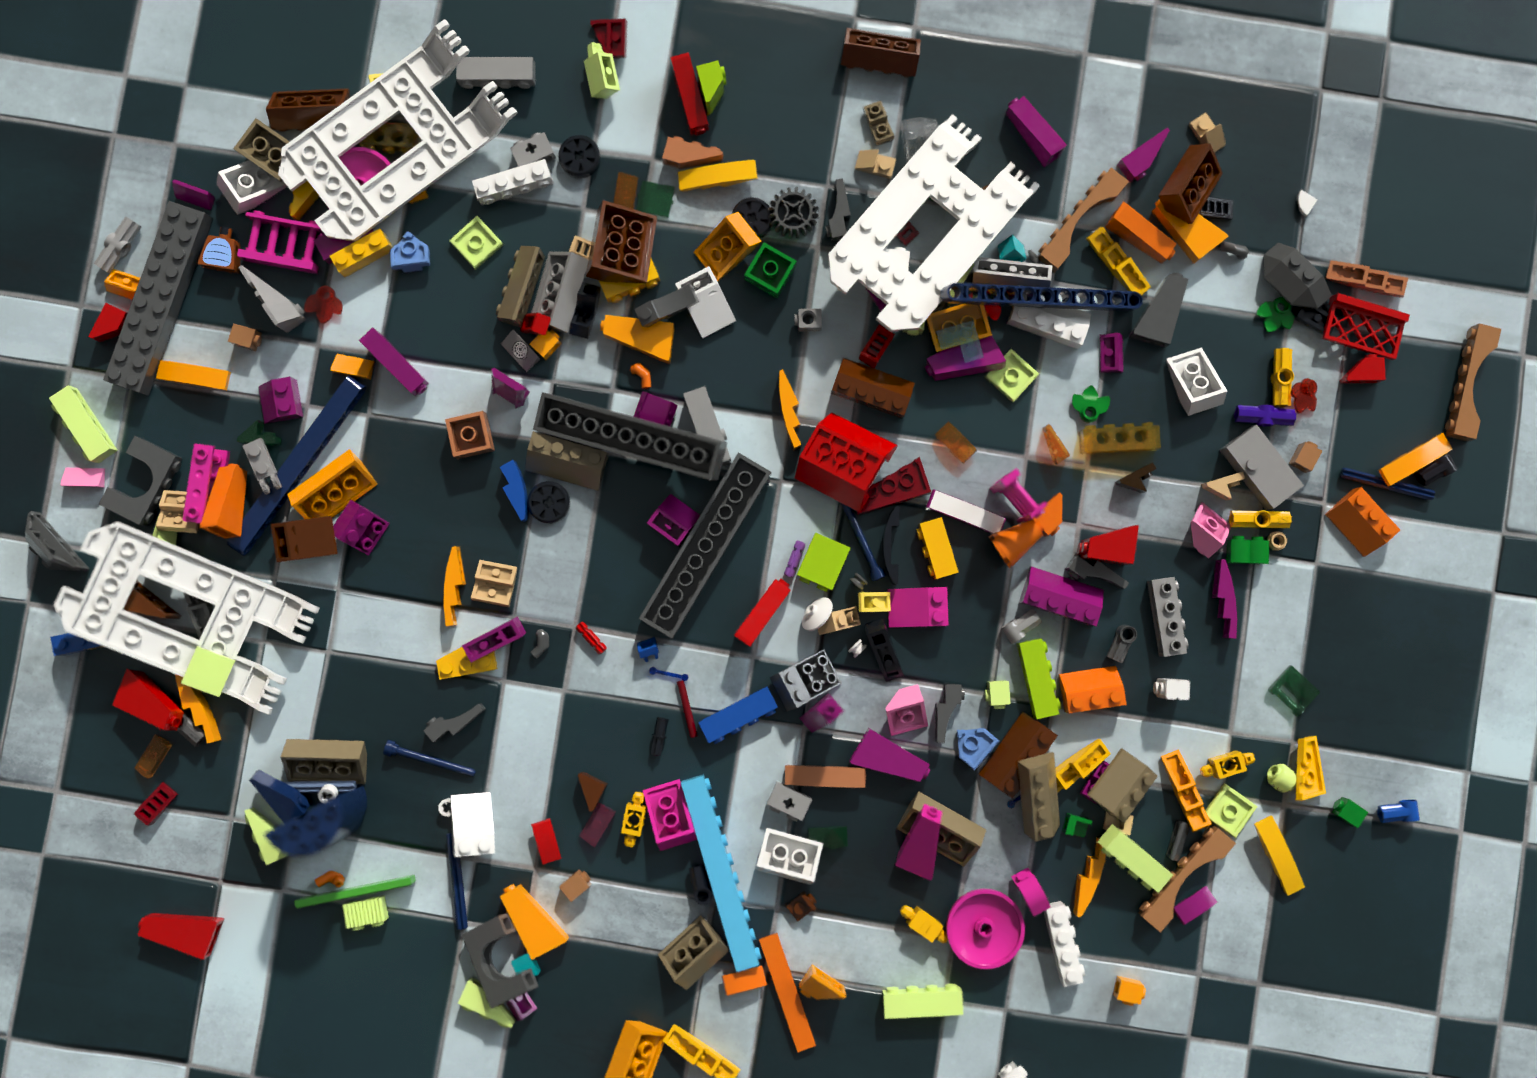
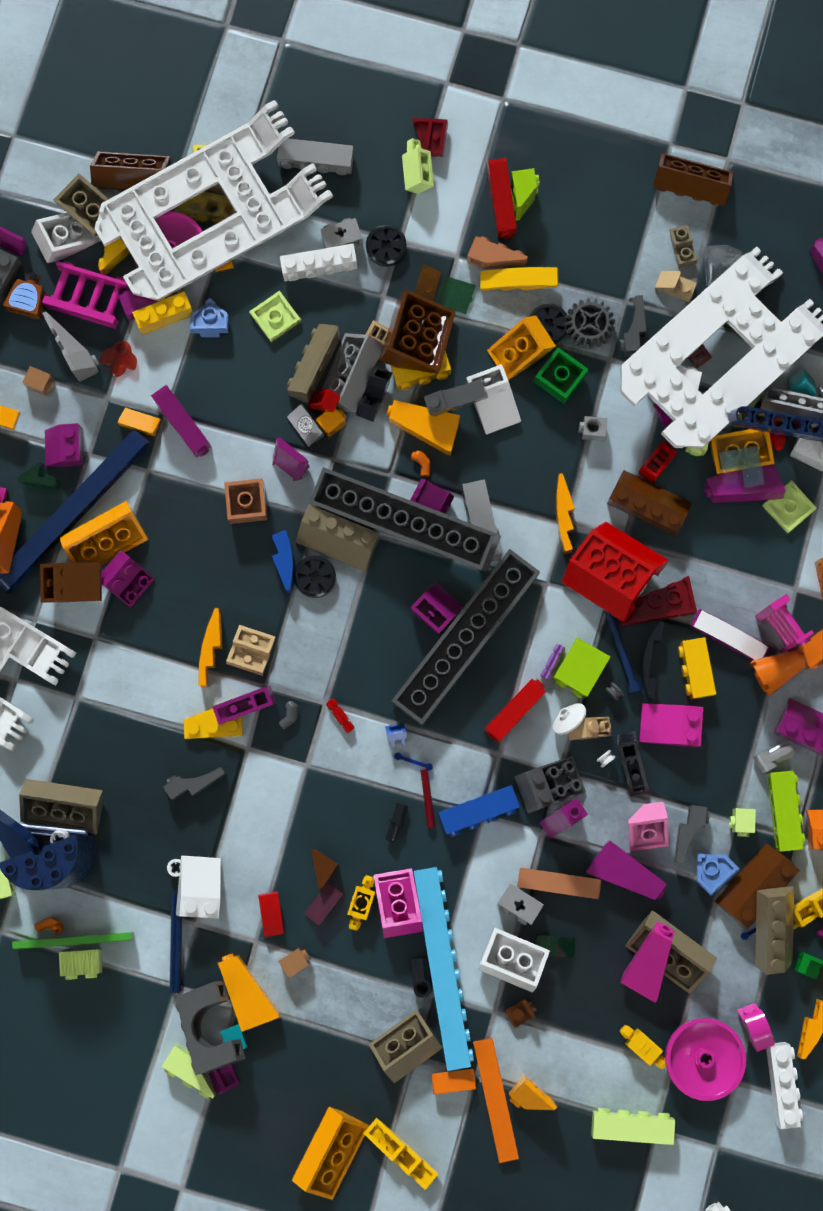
camera: 15 degrees right, 5 degrees down
light grey hinge [243,438,282,495] -> none
dark blue piece [383,740,476,776] -> none
light yellow slope [858,592,891,612] -> none
clear orange slope [935,421,977,464] -> none

